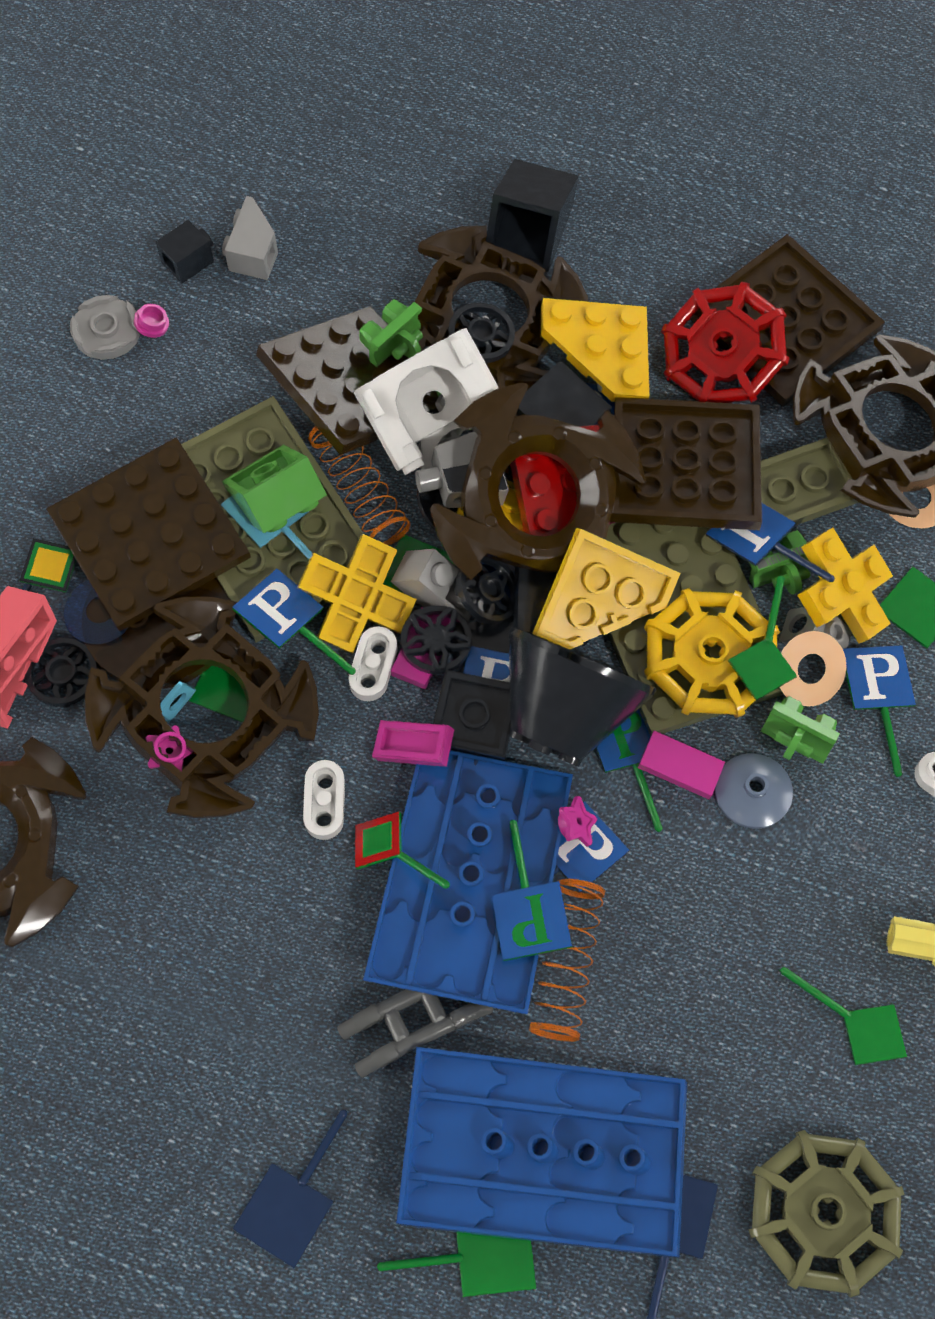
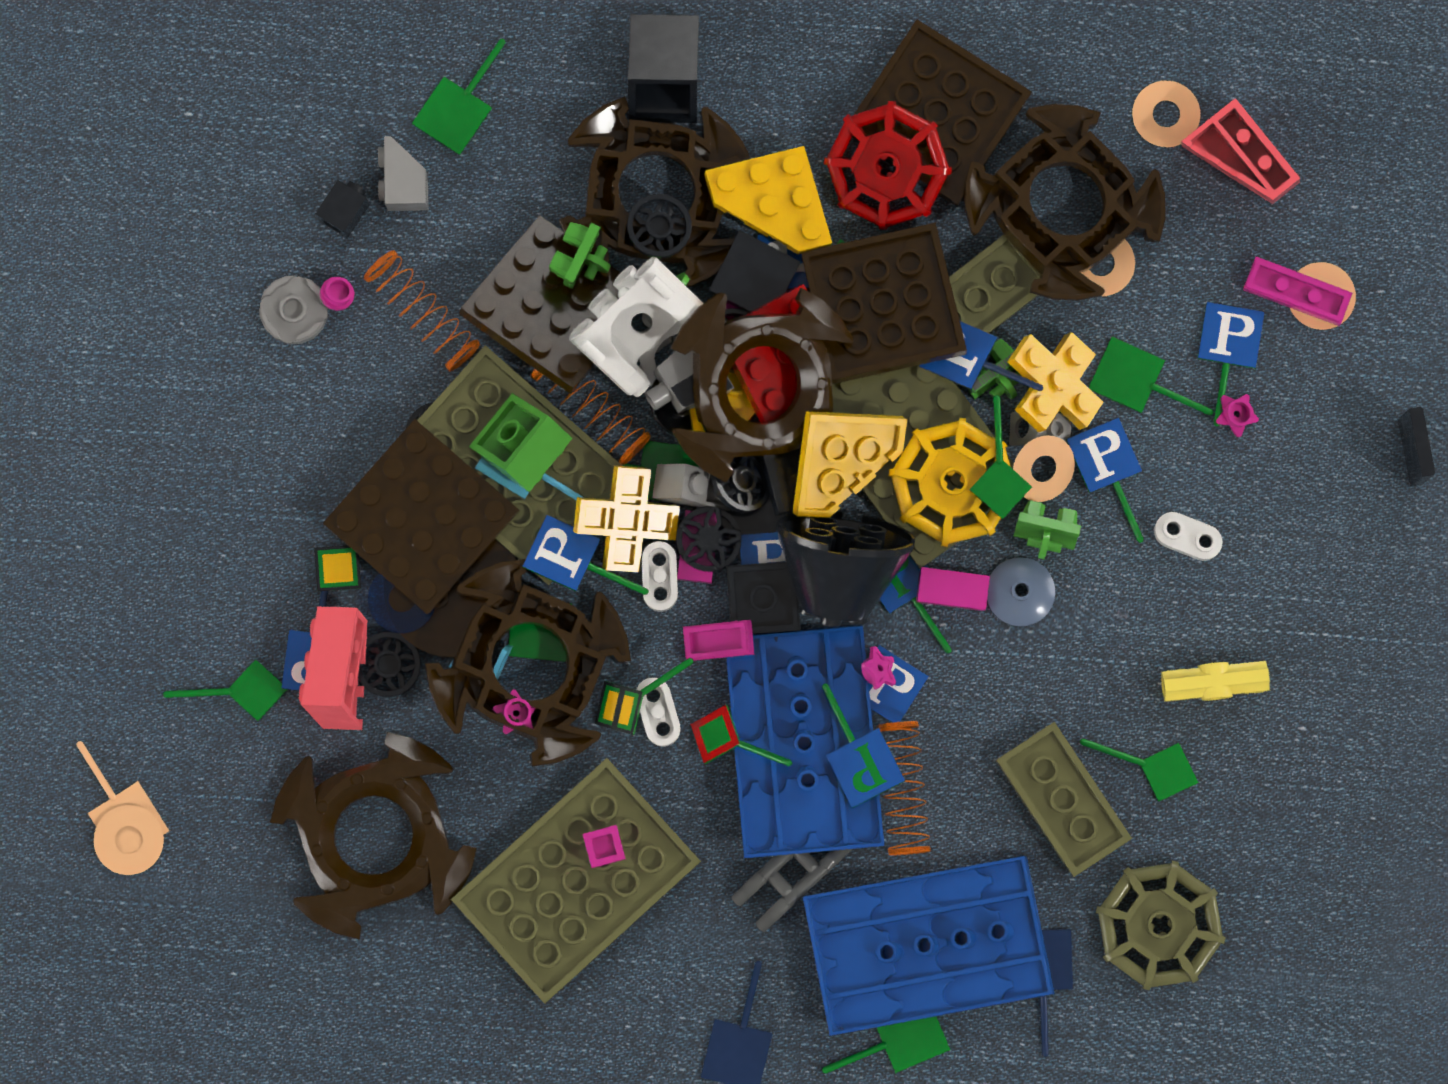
camera: 15 degrees left, 15 degrees up
none -> orange piece [364,250,480,372]
none -> green piece [412,39,506,155]
none -> olive plate [451,758,701,1004]
none -> dark pink plate [583,825,626,869]
none -> piece [595,658,693,735]
none -> olive plate [996,722,1132,877]

